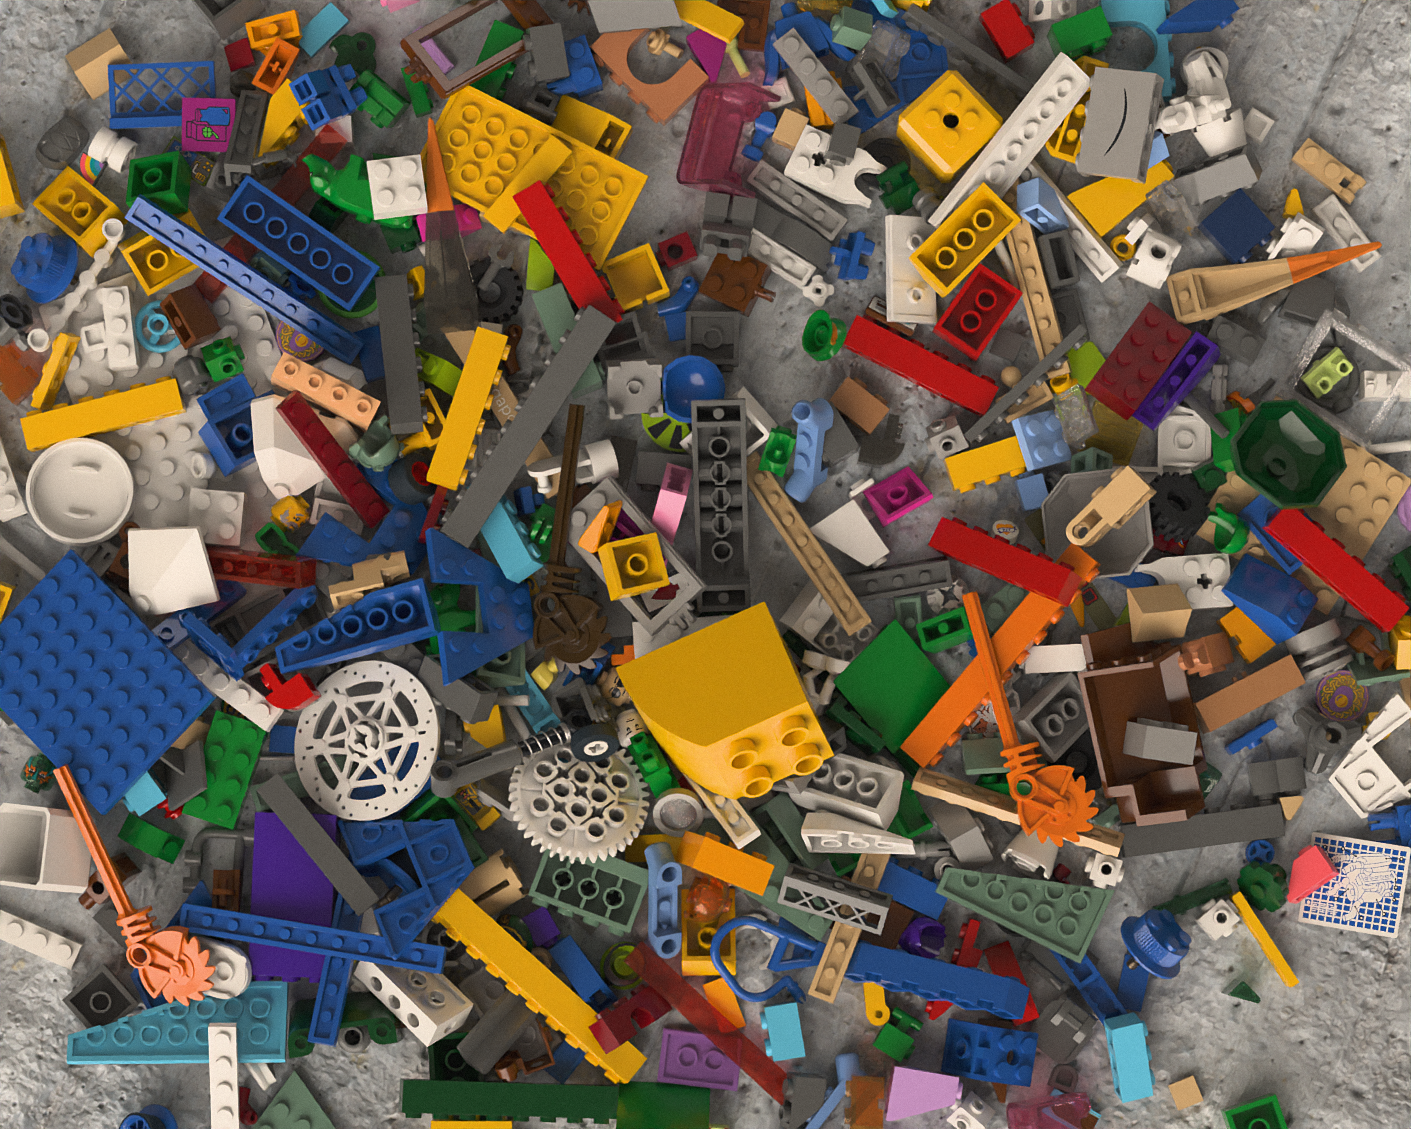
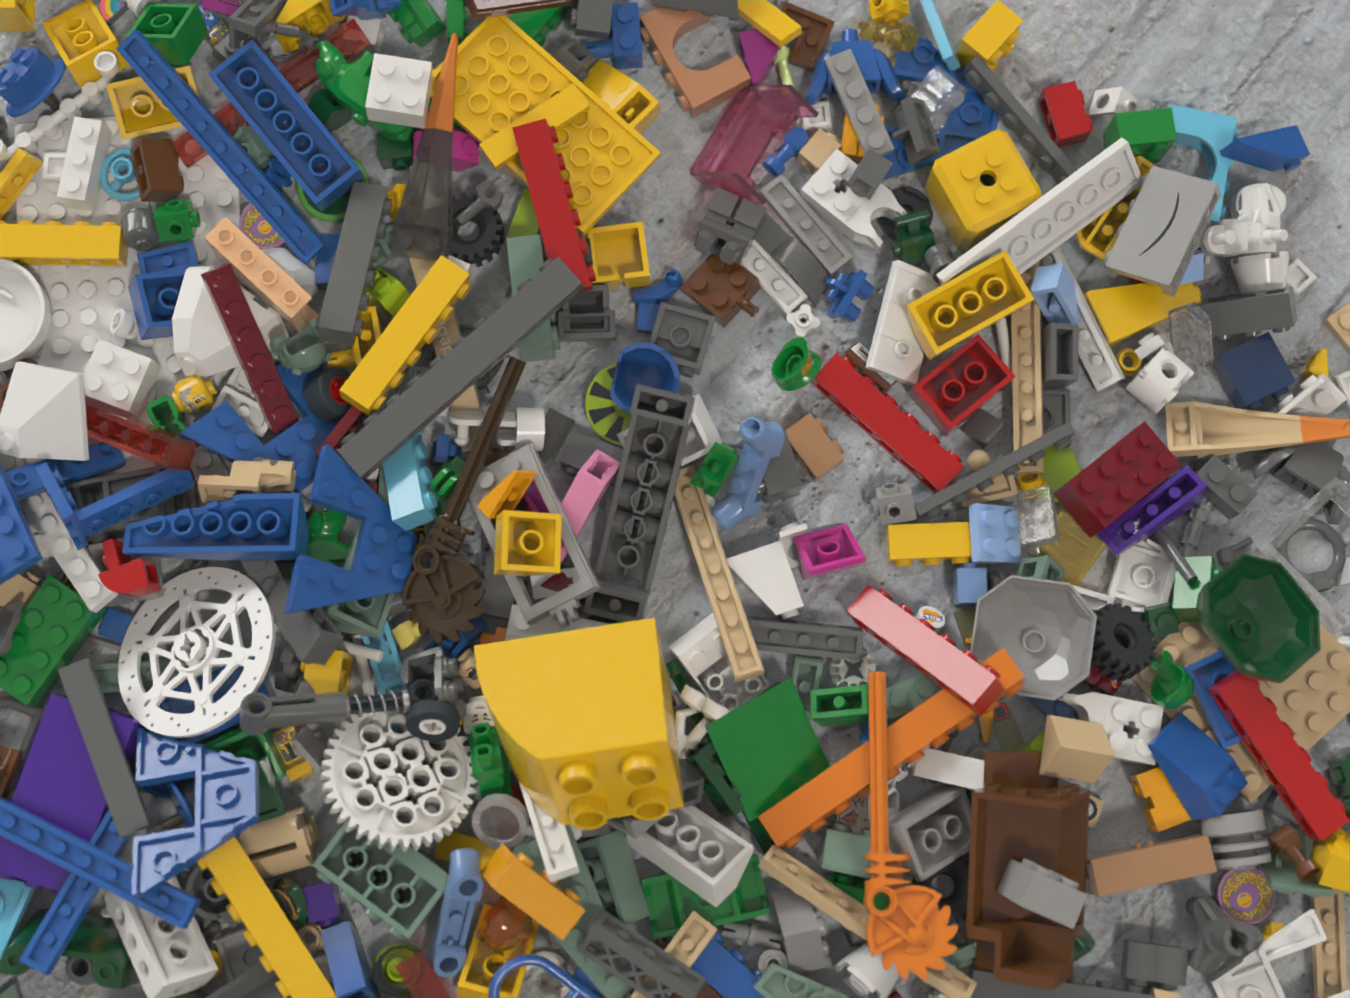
camera: 15 degrees right, 5 degrees down
reddish brown arm [501,324,523,376] -> none
light grey panel [606,358,663,419] -> none
tan plate [646,29,684,59] -> none
dark red brick [655,231,697,272] -> none
white wedge [801,810,916,854] -> none
sand green brick [830,6,873,51] -> none
clear smoke brick [857,414,905,468] -> none
tan brick [1066,465,1157,548] -> none
nougat hinge [1177,631,1234,677] -> none
blue plate [1224,718,1278,755] -> none
orange tile [1227,391,1256,414] -> none
yellowish green hips [1300,347,1354,399] -> none

